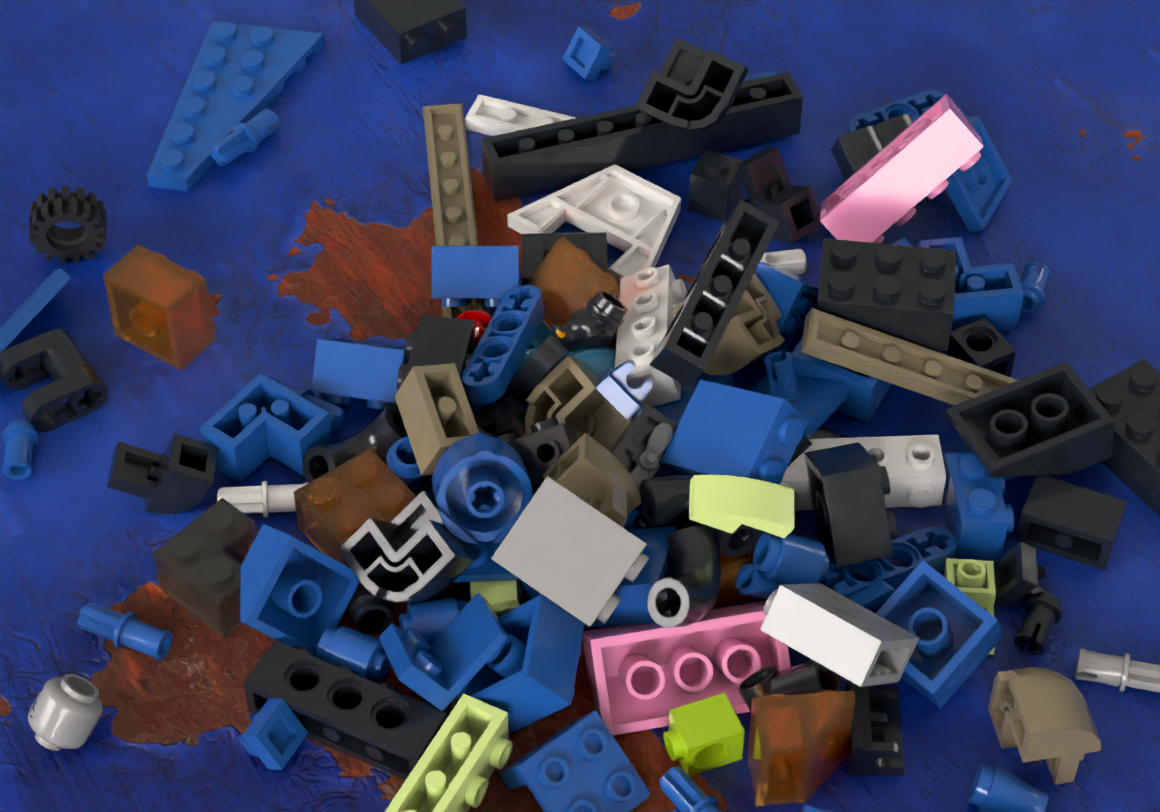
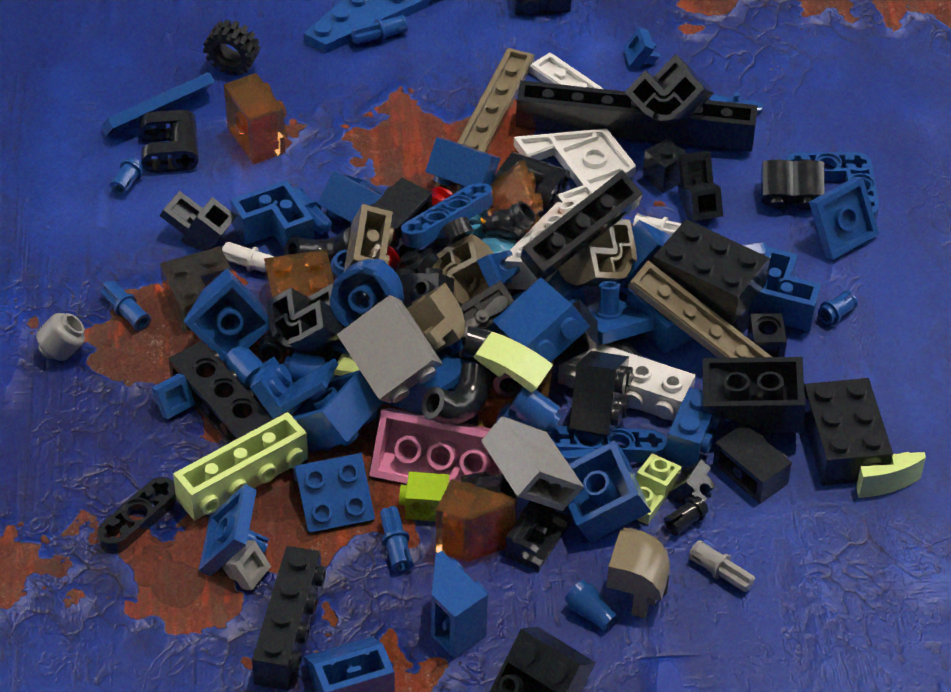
camera: 25 degrees right, 0 degrees up
bright pink slope [820,94,984,243] -> none

